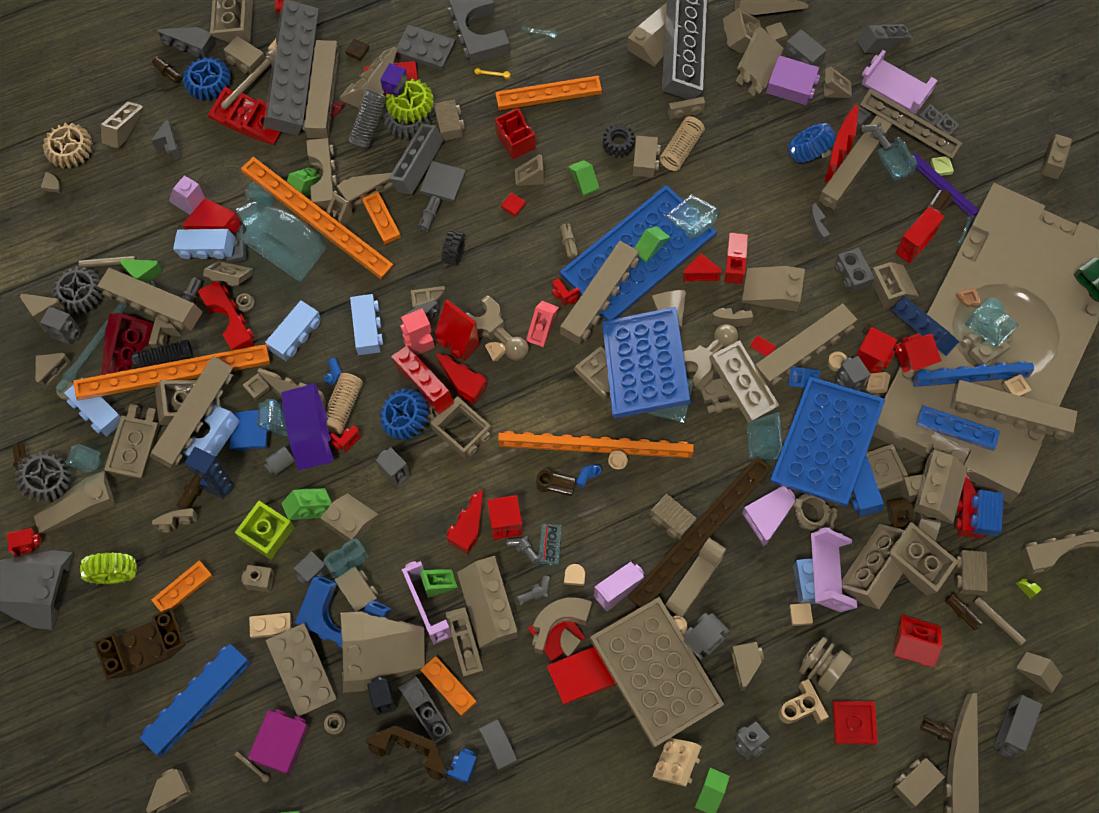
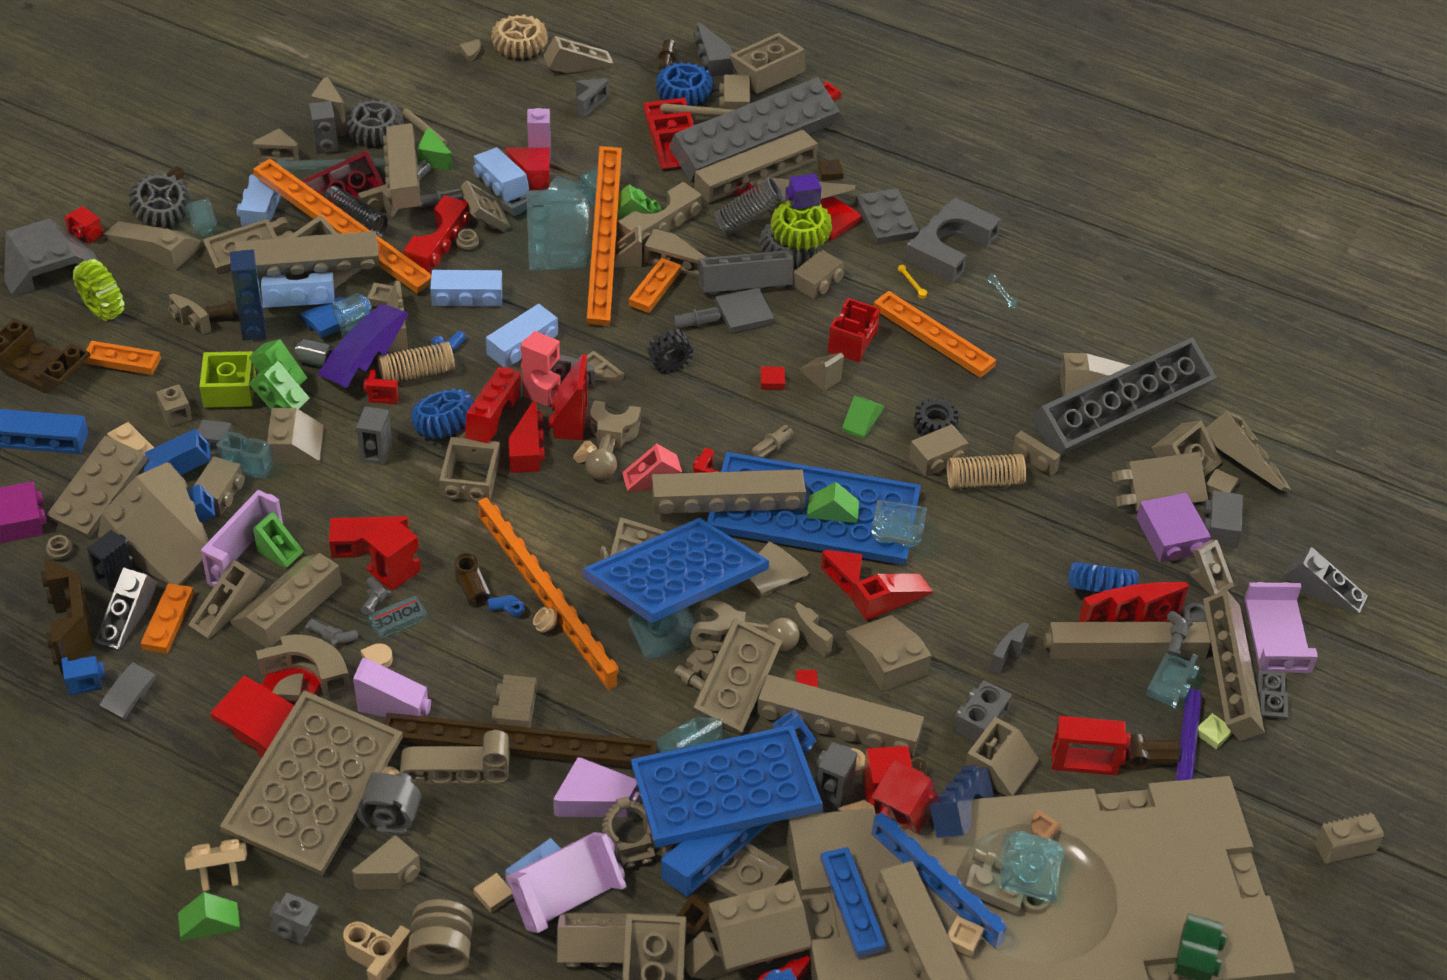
camera: 50 degrees right, 20 degrees down
none -> bright green brick [249,339,307,386]

